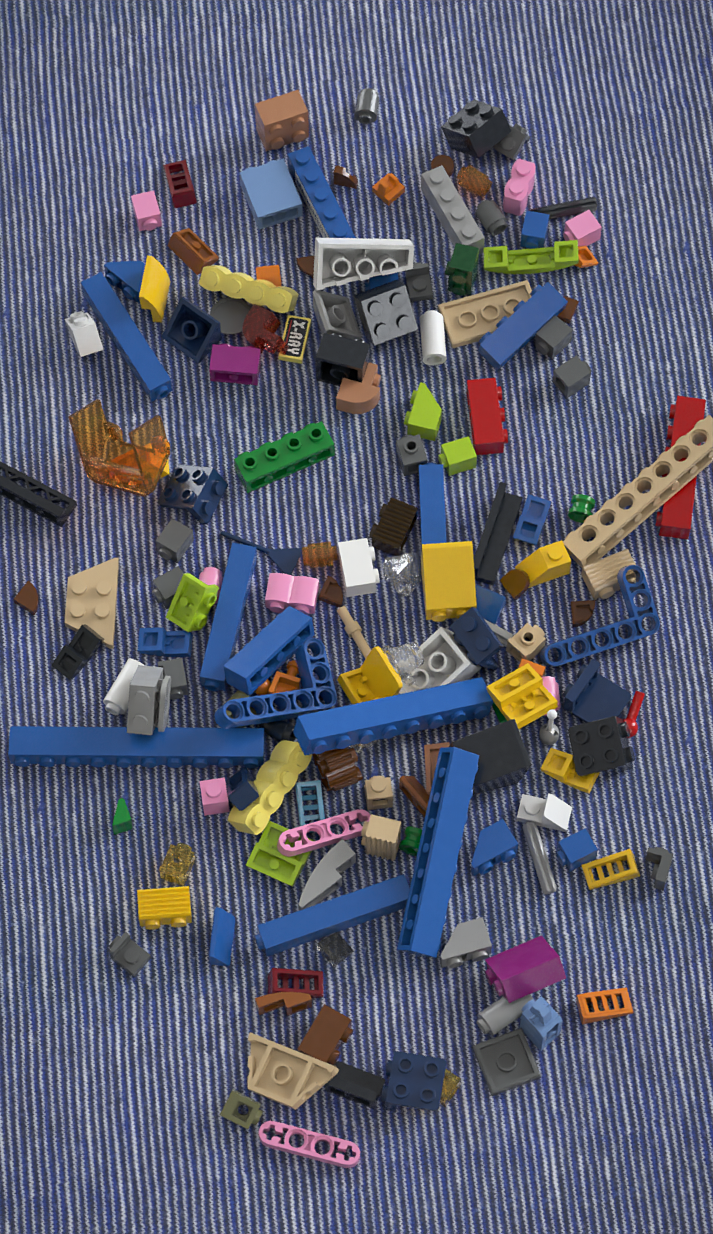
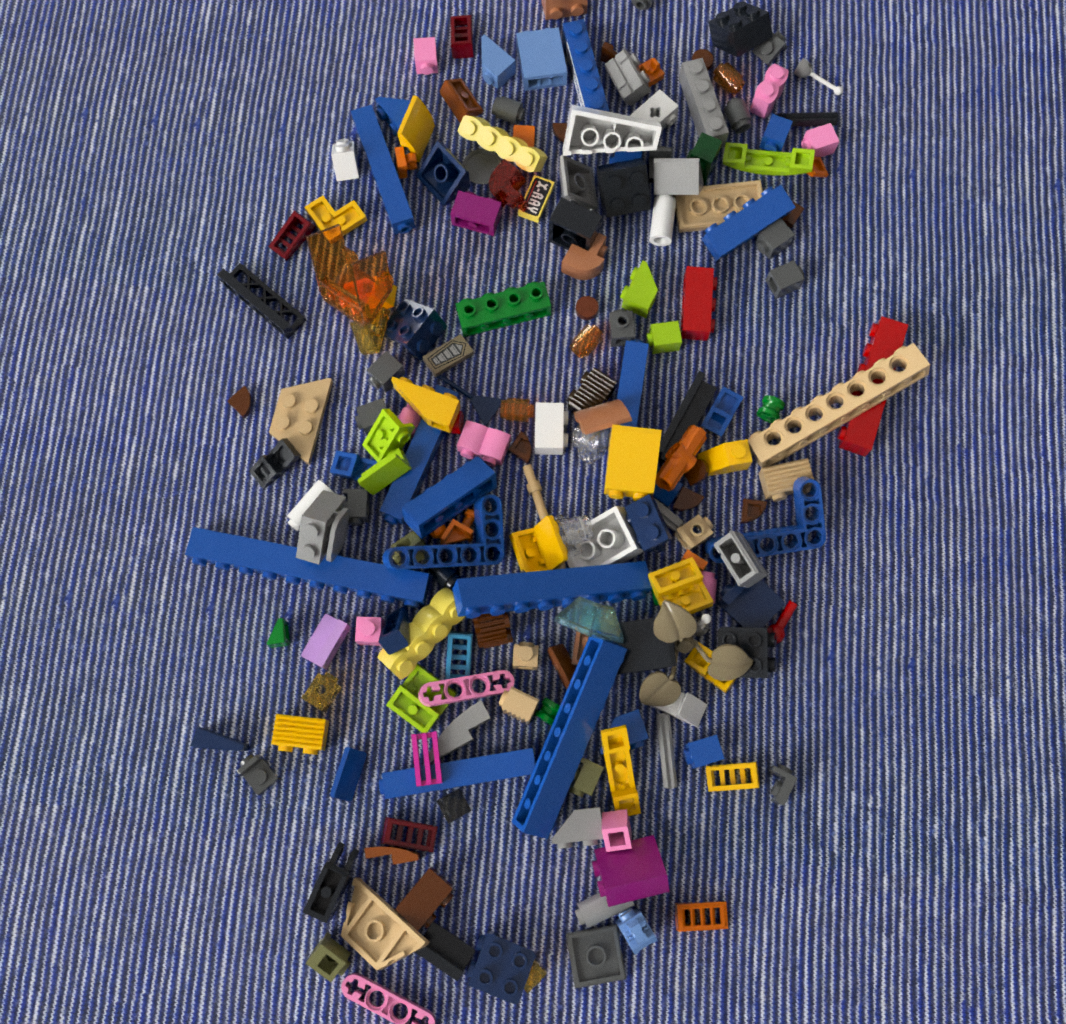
camera: 10 degrees right, 10 degrees up
none -> dark blue slope [190,727,250,751]
none -> dark red slope [268,210,316,261]
none -> lavender panel [301,614,351,670]
none -> black hinge [303,842,359,923]
none -> yellow plate [304,195,367,244]
none -> clear yellow slope [350,307,390,355]
none -> lime panel [357,448,412,495]
none -> yellow slope [391,376,461,433]
none -> orange tile [395,146,417,179]
none -> dark pink tile [411,731,443,787]
none -> tile [422,334,474,377]
none -> red tile [451,411,464,434]
none -> medium blue slope [481,34,516,89]
none -> dark grey brick [492,96,526,124]
none -> clear light blue slope [554,596,624,643]
none -> clear orange brick [569,324,603,359]
none -> olive brick [569,758,604,798]
none -> nougat slope [573,399,632,435]
none -> copper tile [575,296,599,320]
none -> yellow slope [600,725,641,816]
none -> bright pink brick [602,809,632,852]
none -> light grey brick [605,49,651,106]
none -> white brick [630,89,679,135]
none -> dark tan plant [639,600,753,706]
none -> light grey slope [653,158,704,195]
none -> orange piece [655,425,707,491]
none -> reddish brown tile [672,487,704,511]
none -> light grey brick [713,531,768,588]
none -> hinge [793,58,843,95]

